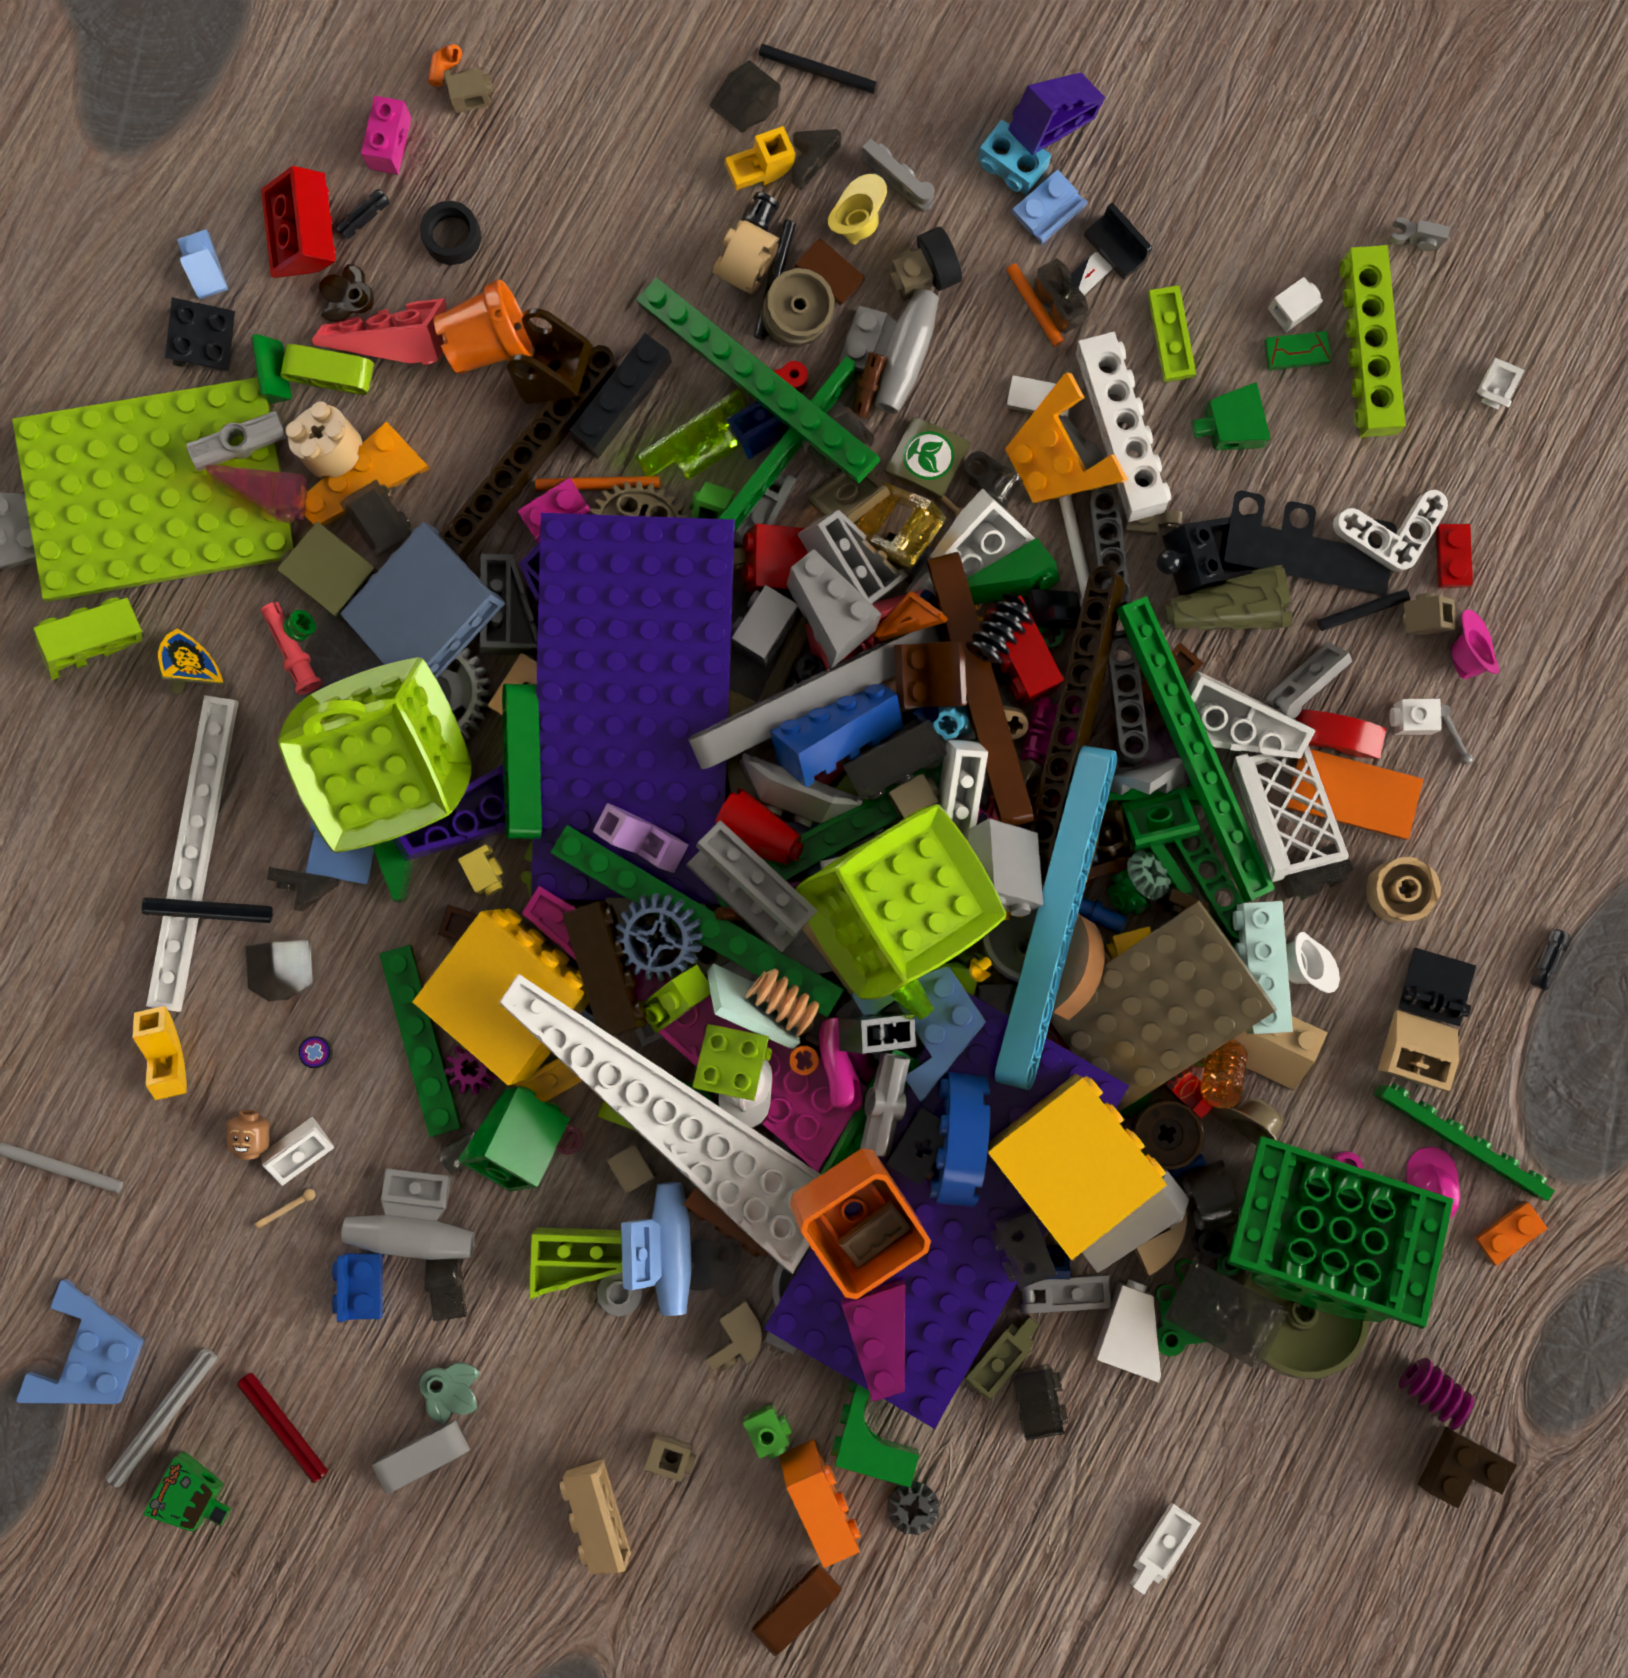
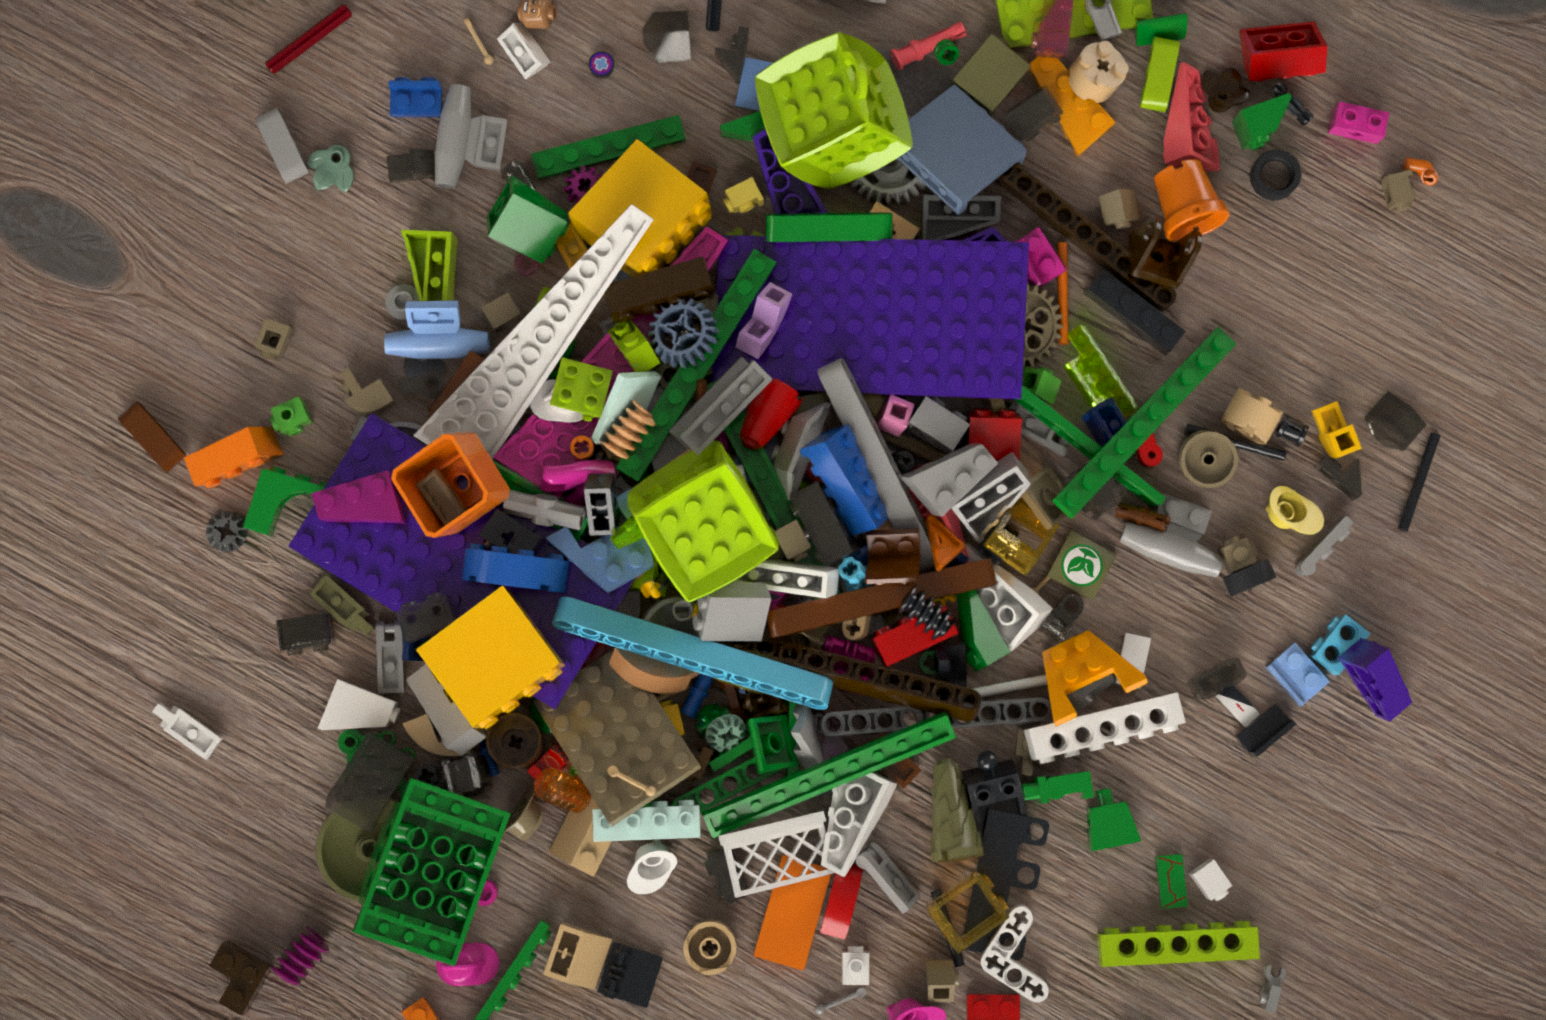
camera: 85 degrees right, 0 degrees up
tan slope [560,1459,631,1574] -> none
reddish brown slope [794,239,865,306] -> none
orange bar [1006,263,1064,347] -> none
lime plate [1147,285,1196,383] -> none
none -> tan hinge [607,765,656,796]
none -> light grey hinge [672,599,693,621]
none -> bright pink brick [876,395,915,437]
none -> clear yellow window [925,871,1010,954]
none -> green hips [1021,771,1094,804]
none -> dark tan brick [1099,189,1140,230]
none -> green slope [1232,93,1292,151]

